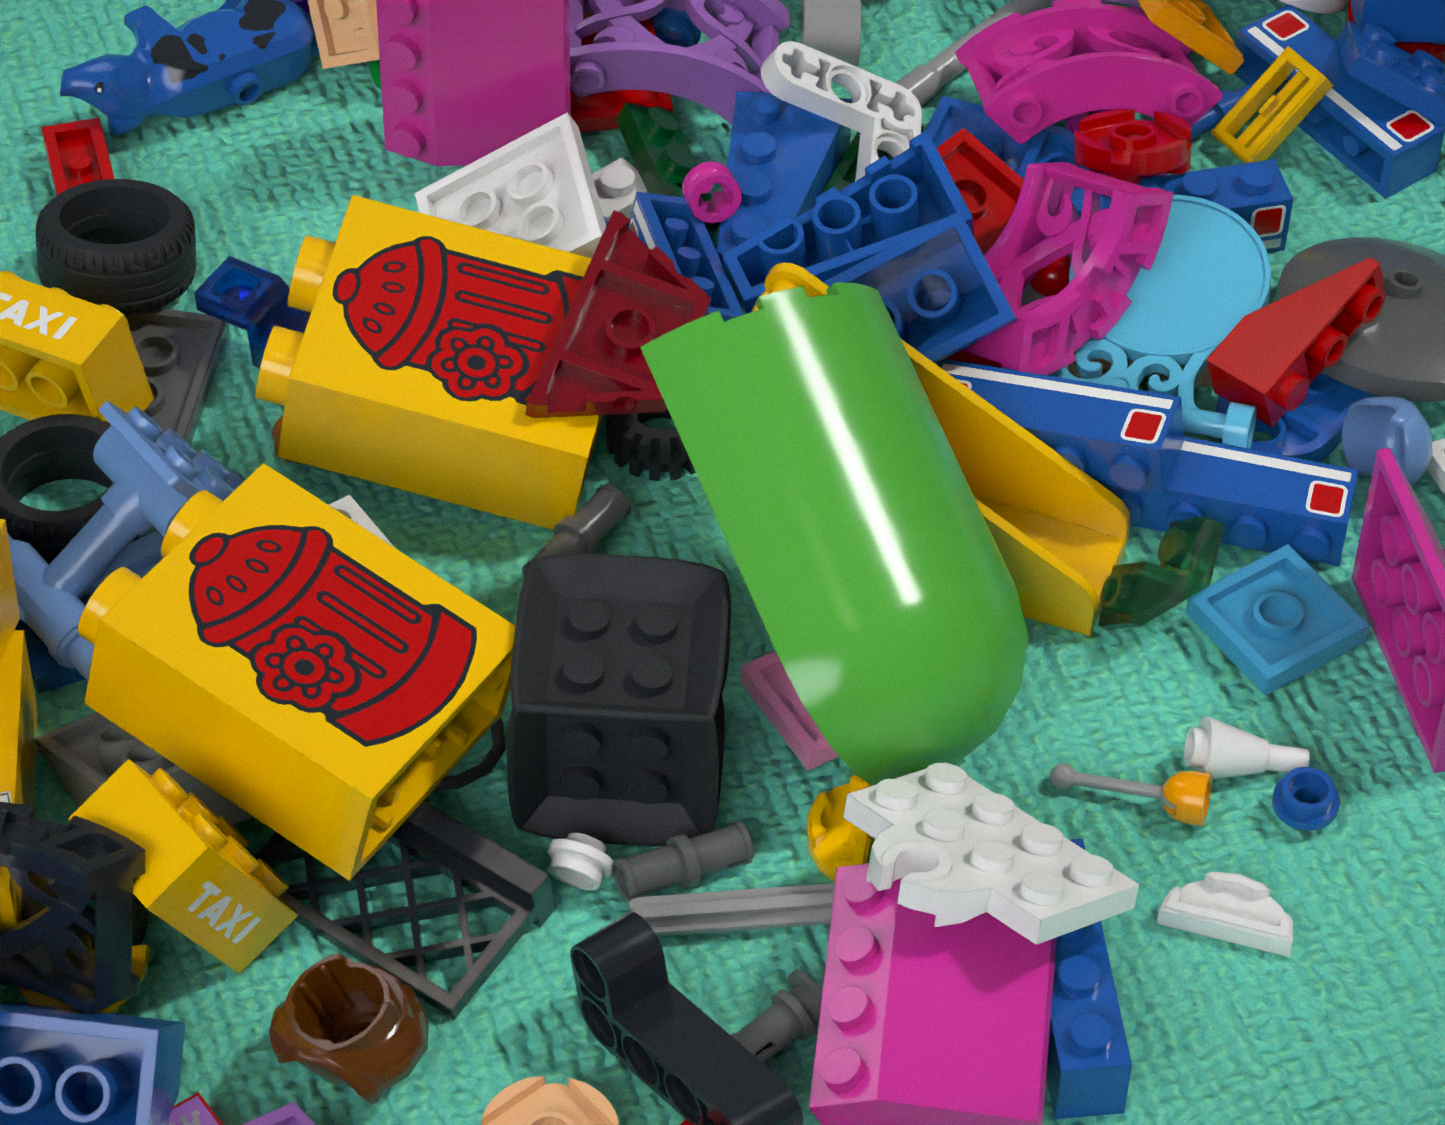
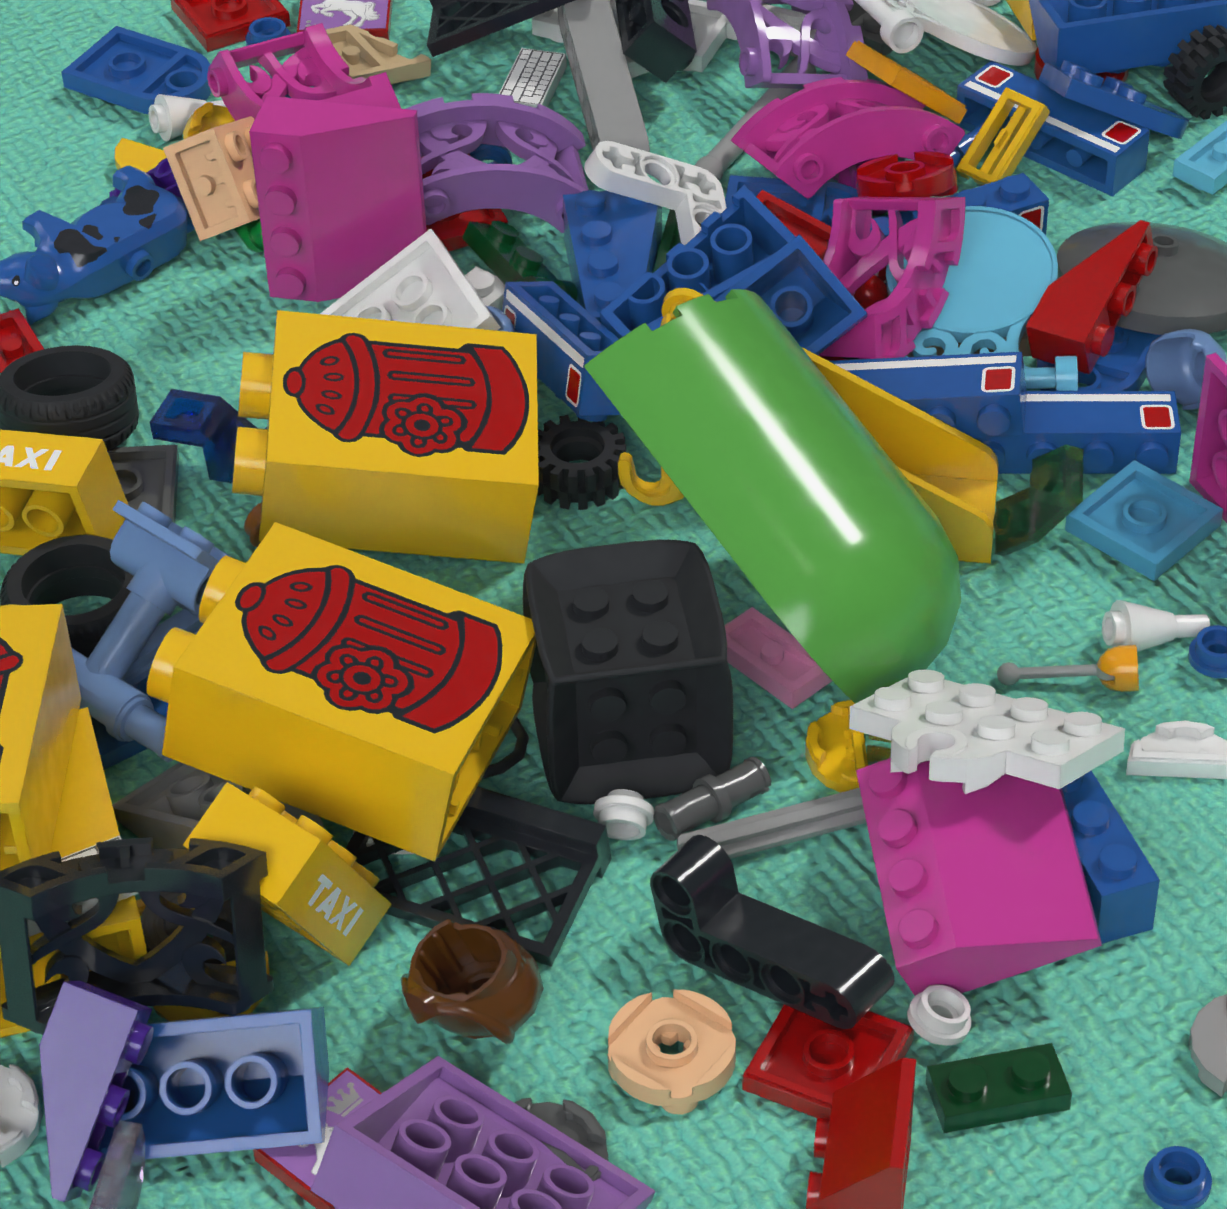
camera: 10 degrees left, 5 degrees down
dark grey pin [522,483,632,576] -> none
dark red wing [525,210,711,418] -> none
dark pink bush [682,161,742,223] -> none
dark grey pin [731,969,823,1064] -> none

